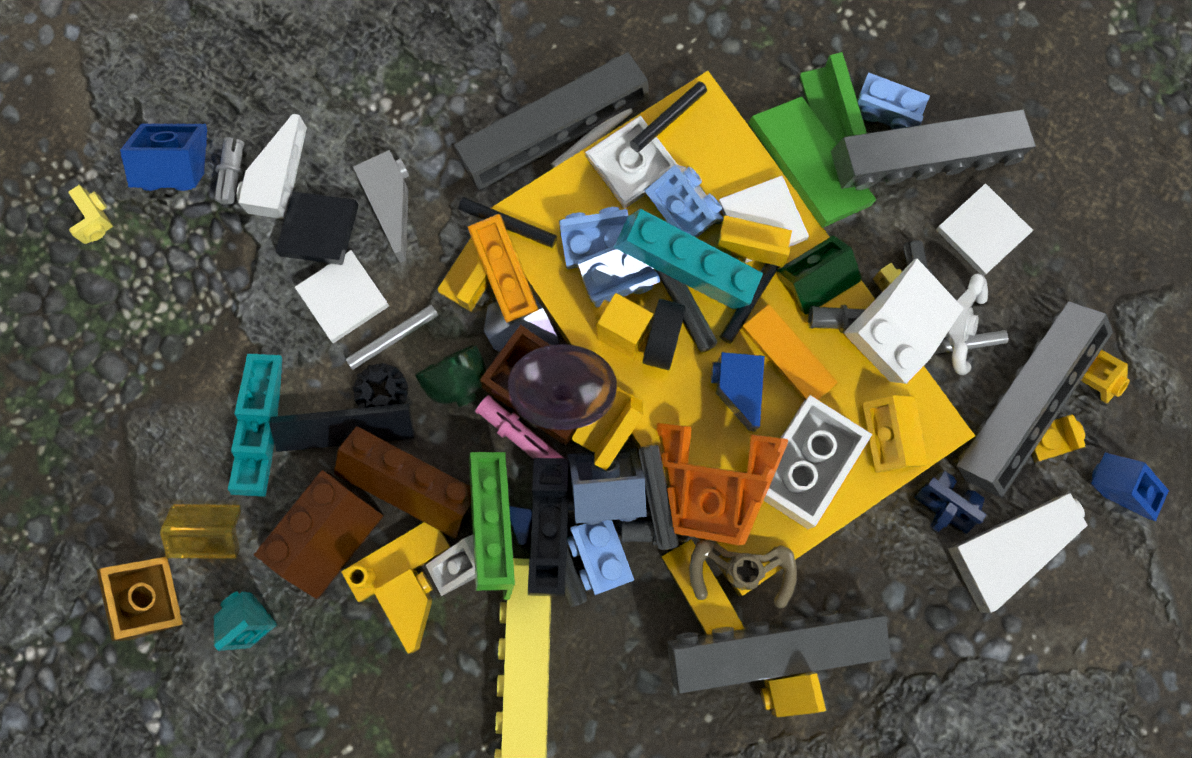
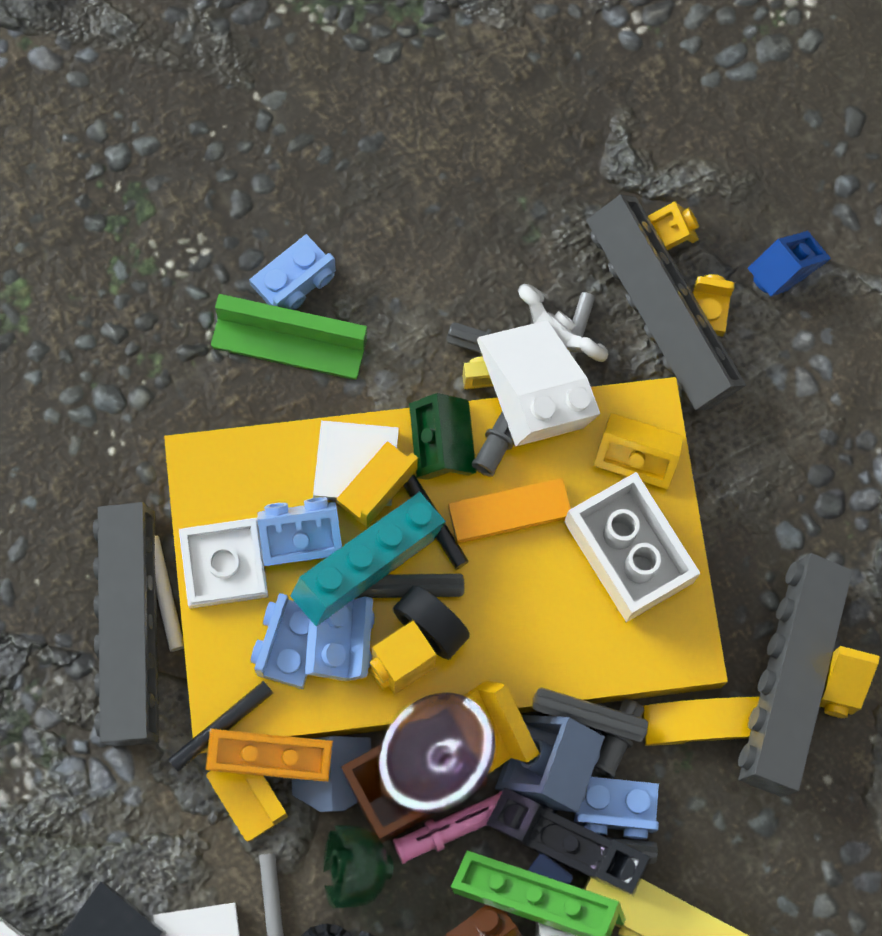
camera: 70 degrees left, 5 degrees down
light grey slope [353,150,409,263] -> none
black bar [630,81,707,152] -> none
orange wing [657,423,788,545] -> none
dark tan piece [689,539,797,608] -> none
blue slope [711,352,765,431] -> none
bright green tile [748,97,877,228] -> none
brick [831,109,1036,190] -> none
dark blue hips [914,470,987,534] -> none
white tile [936,183,1033,276] -> none
white slope [948,493,1088,613] -> none

